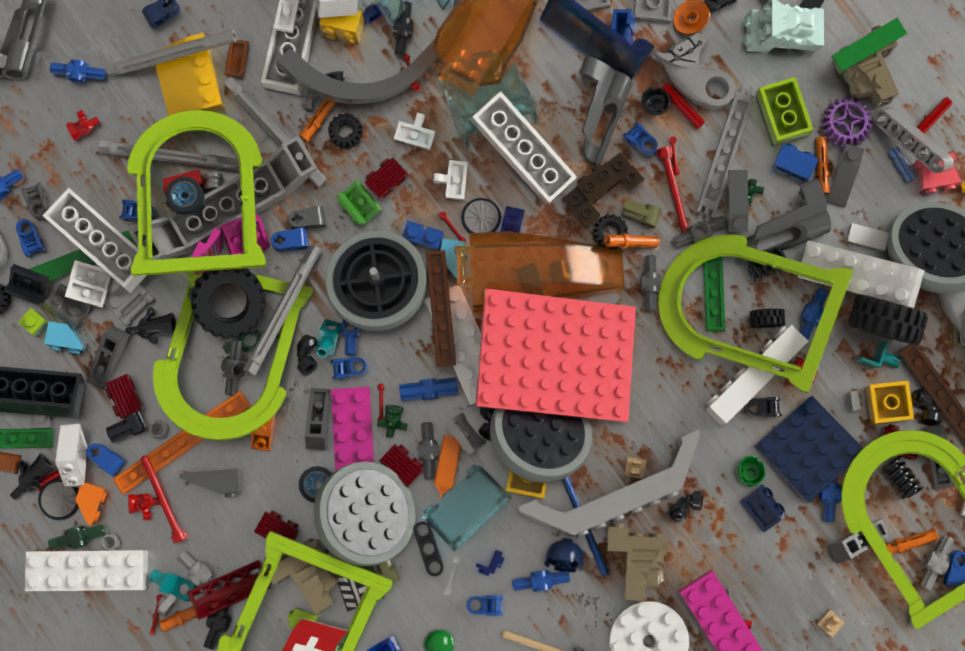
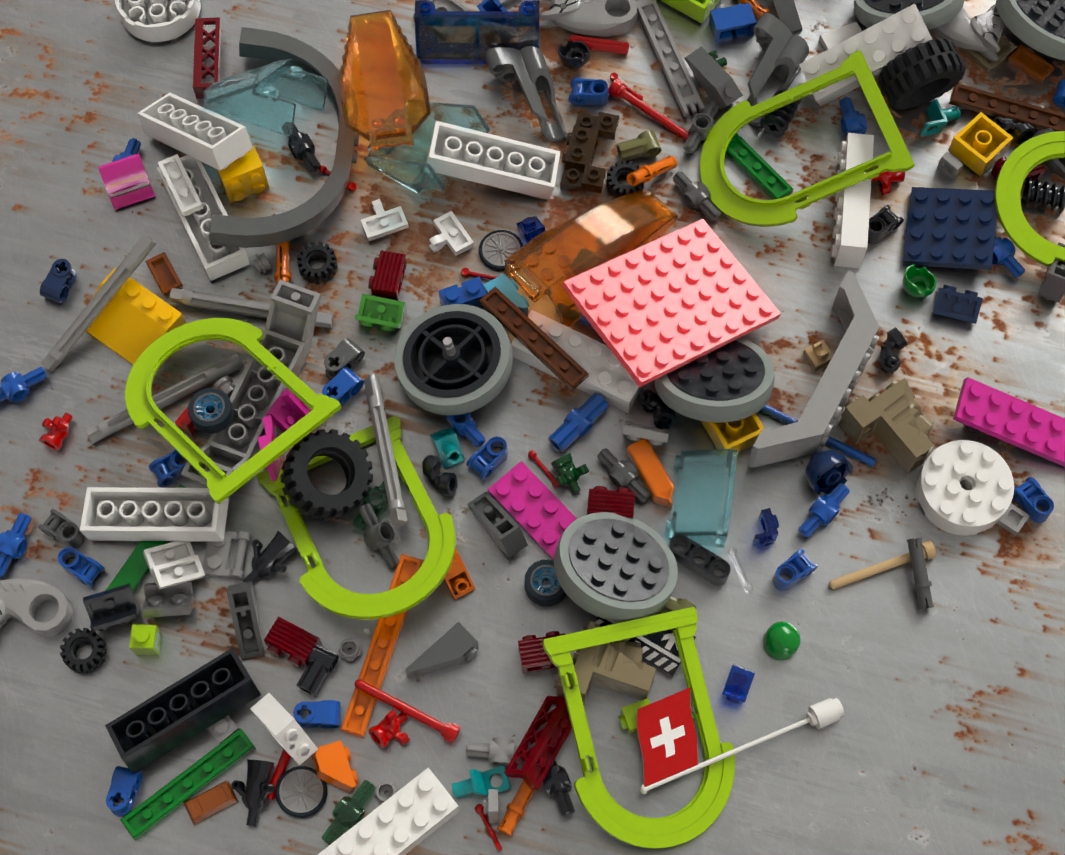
camera: 40 degrees left, 15 degrees down
medium azure slope [44,321,87,354] -> none
clear blue bracket [362,1,393,24] -> none
black tyre [750,308,785,328] -> none

